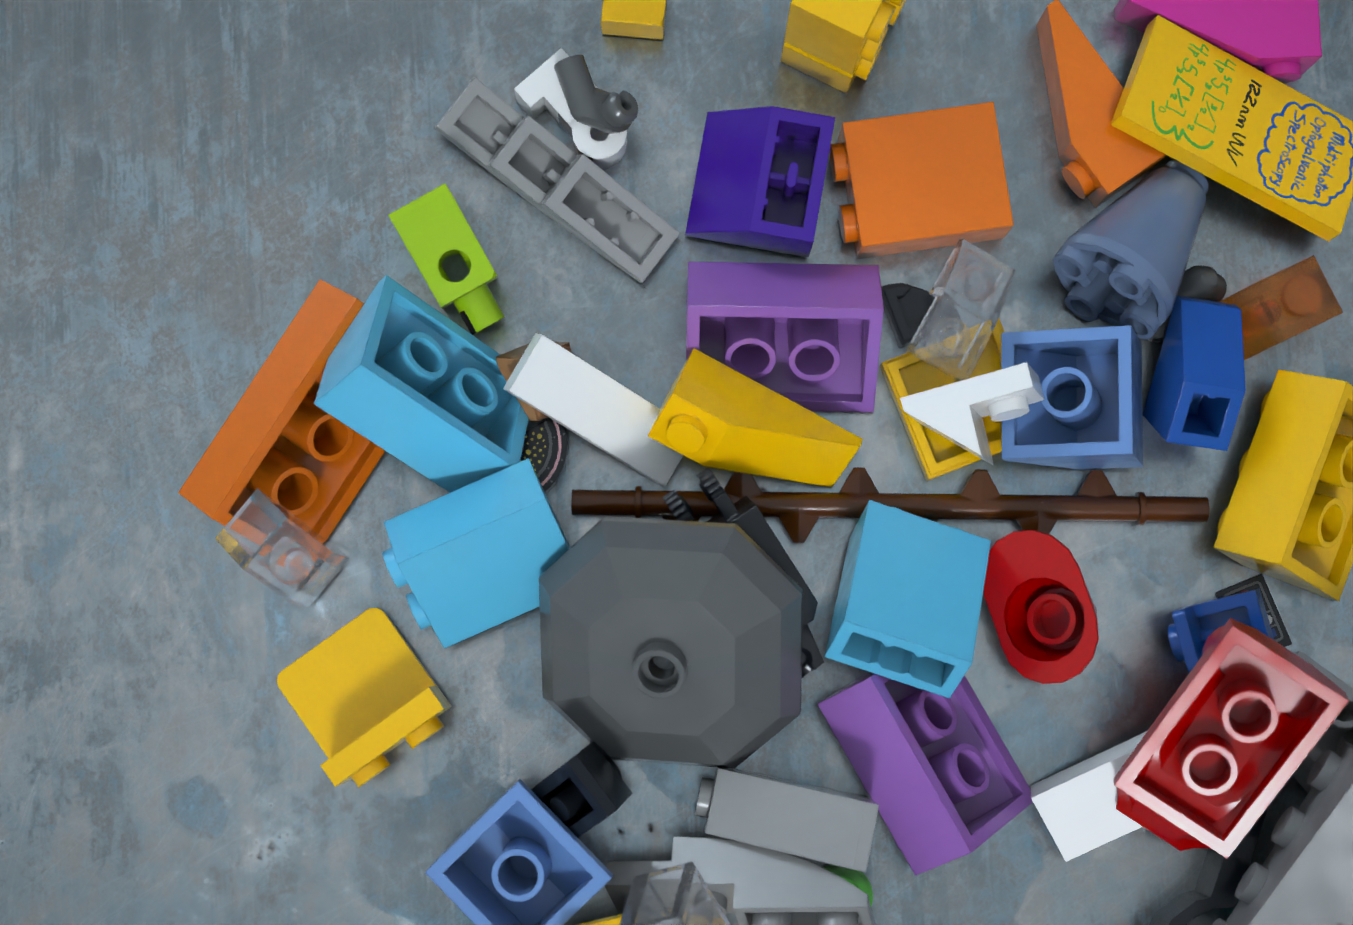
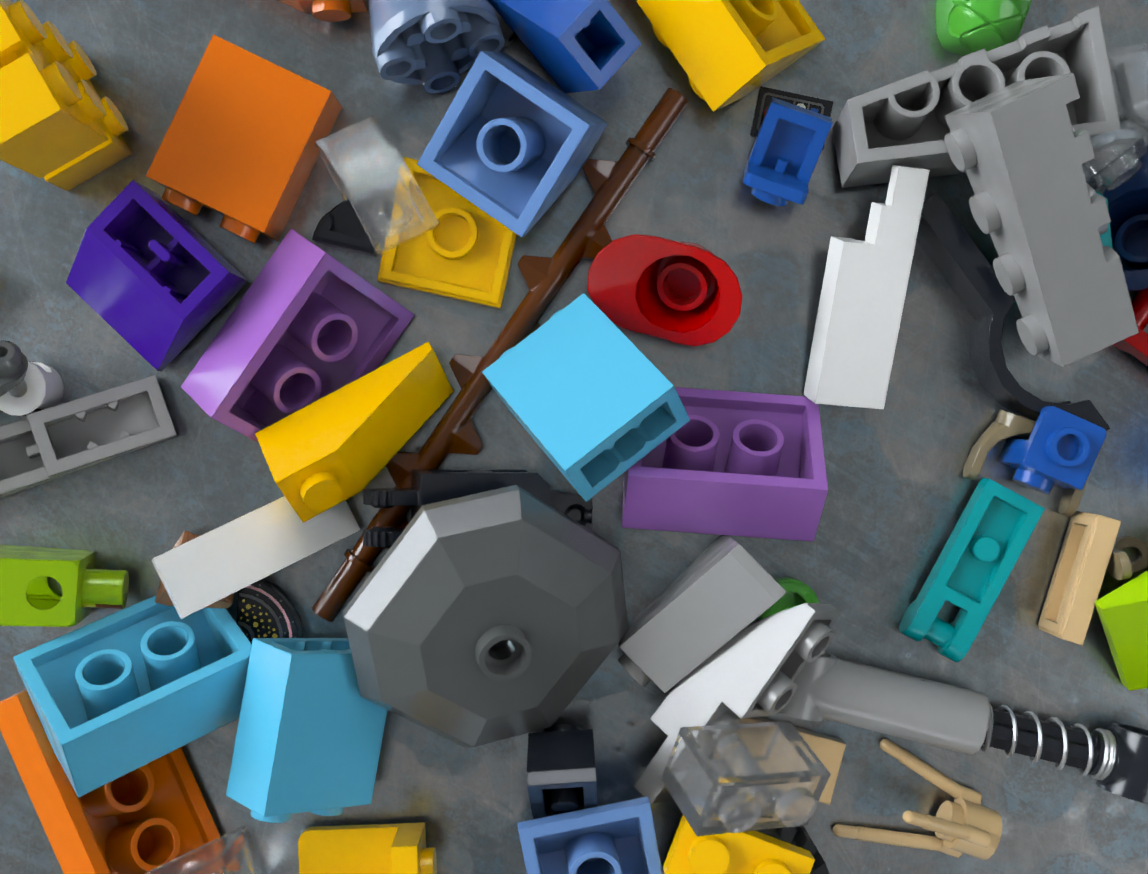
camera: 60 degrees left, 5 degrees up
white slope [900,362,1045,465] -> none
red slope [1113,618,1349,859] -> none

